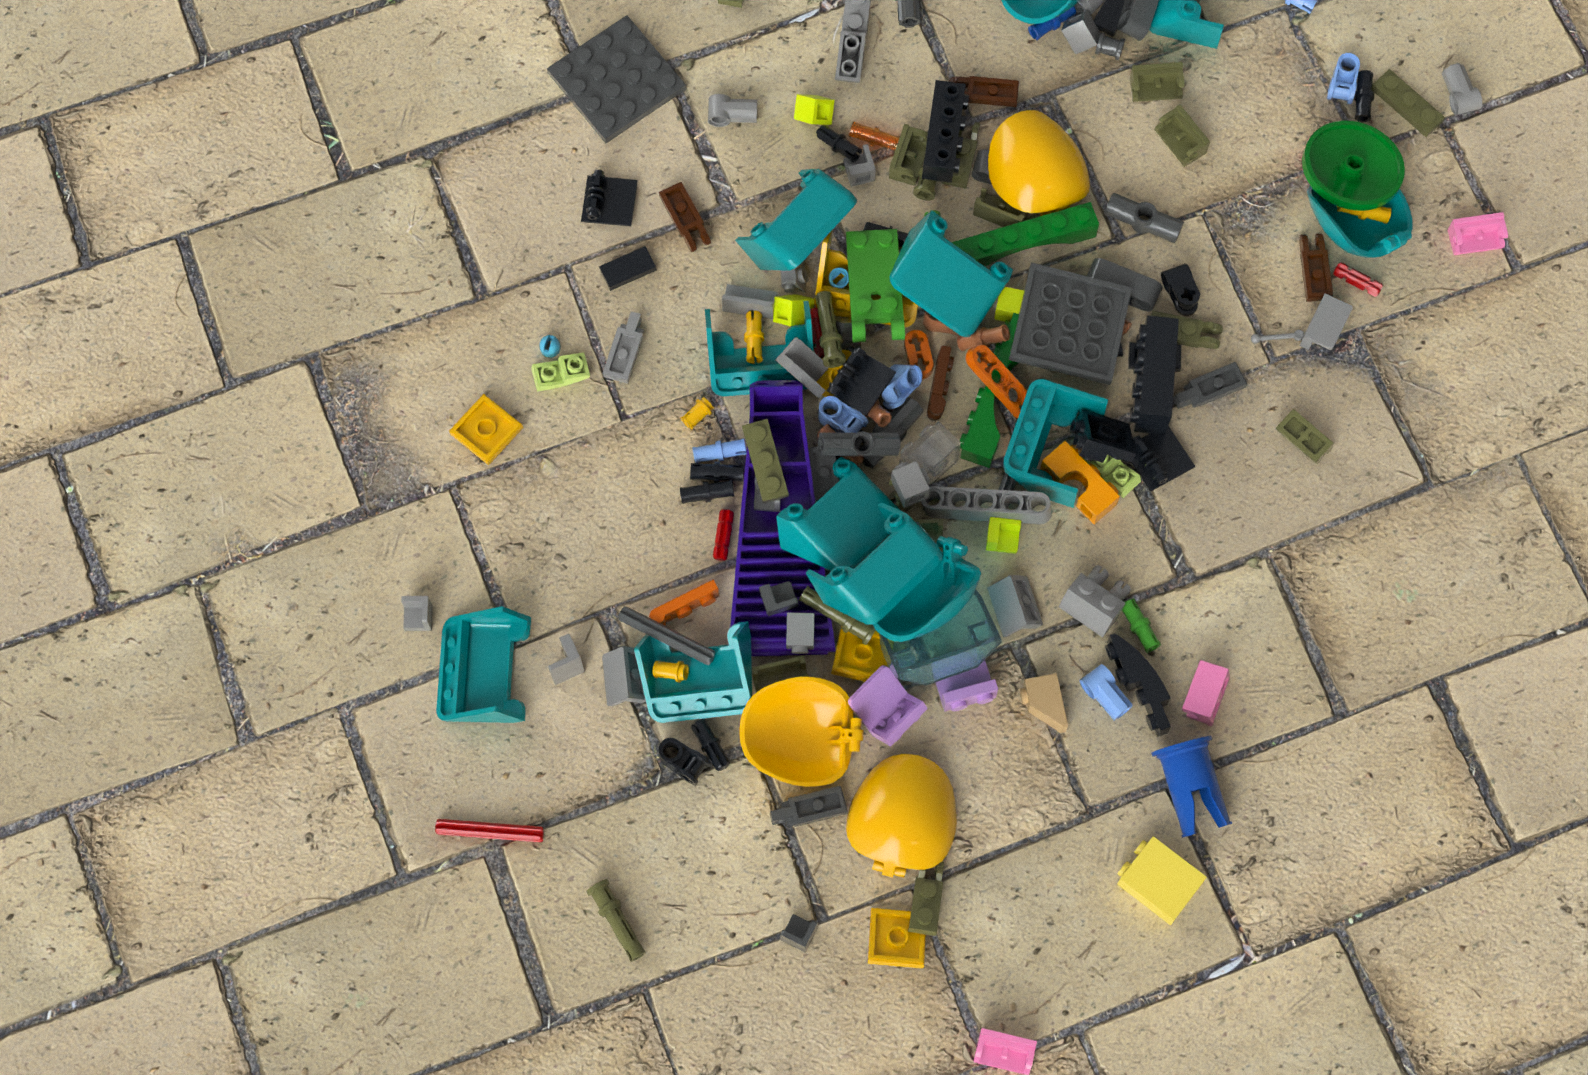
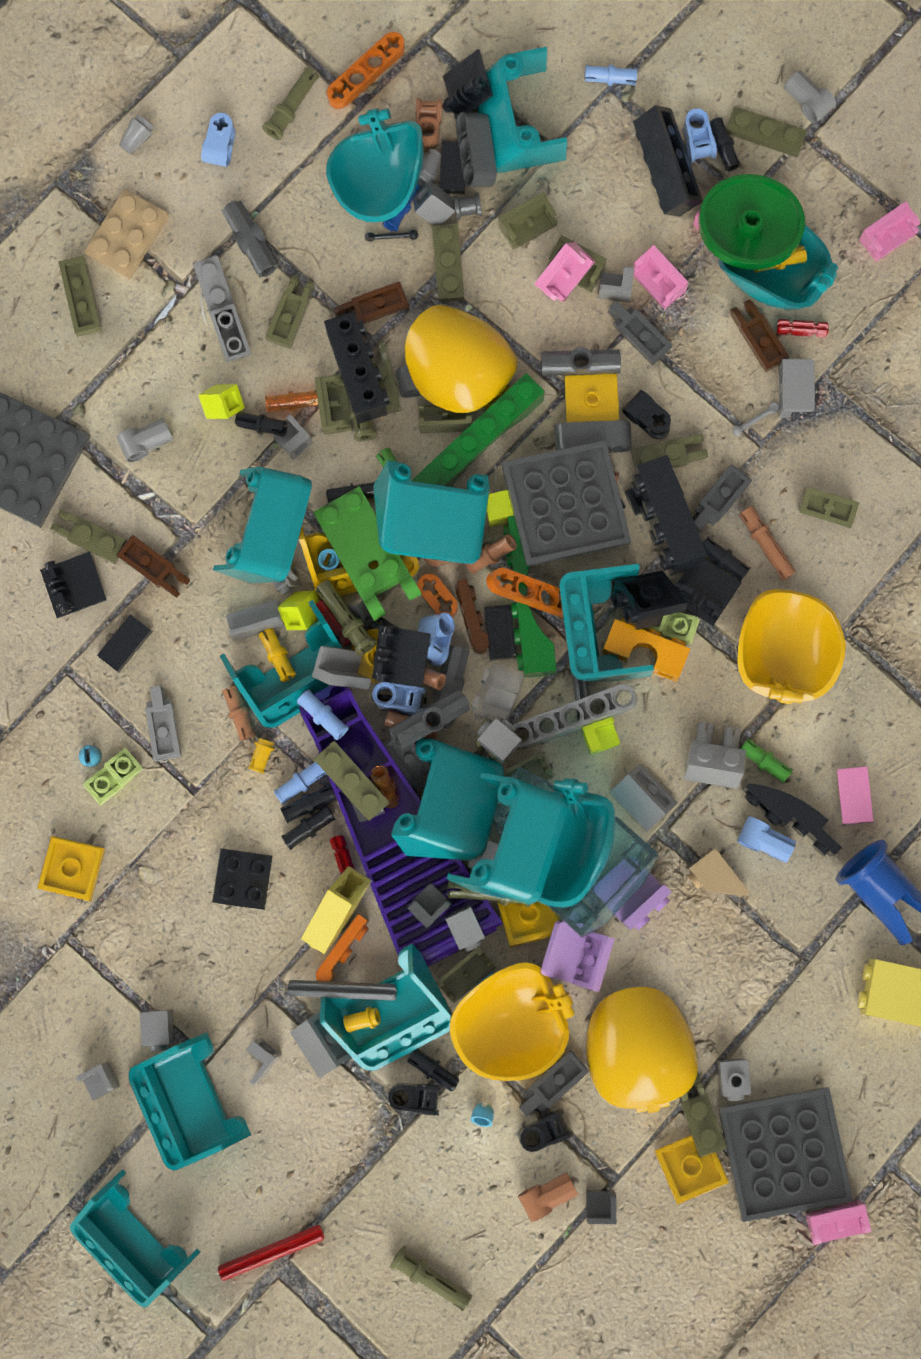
camera: 20 degrees left, 10 degrees up
none -> olive hinge [50,509,127,564]
none -> teal windscreen [70,1169,201,1307]
none -> light grey brick [140,1010,174,1051]
none -> black hinge [212,848,273,910]
none -> nougat pin [222,685,256,741]
none -> olive hinge [265,275,315,349]
none -> light blue pin [297,690,348,740]
none -> light yellow brick [301,866,372,954]
none -> black hinge [365,230,419,242]
none -> clear orange pin [370,765,400,808]
none -> olive plate [432,223,464,303]
none -> medium azure hinge [471,1103,494,1127]
none -> black tile [484,604,516,661]
none -> black piece [518,1108,574,1152]
none -> nougat piece [518,1172,578,1222]
none -> bright pink hinge [535,242,595,302]
none -> yellow plate [564,374,619,422]
none -> light grey panel [599,267,634,302]
none -> dark grey hinge [608,301,672,366]
none -> black brick [633,105,703,217]
none -> bright pink hinge [633,245,688,310]
none -> black pin [702,536,751,581]
none -> light grey brick [717,1058,751,1101]
none -> dark grey plate [718,1087,853,1222]
none -> yellow piece [737,589,846,704]
none -> nougat pin [739,505,797,581]

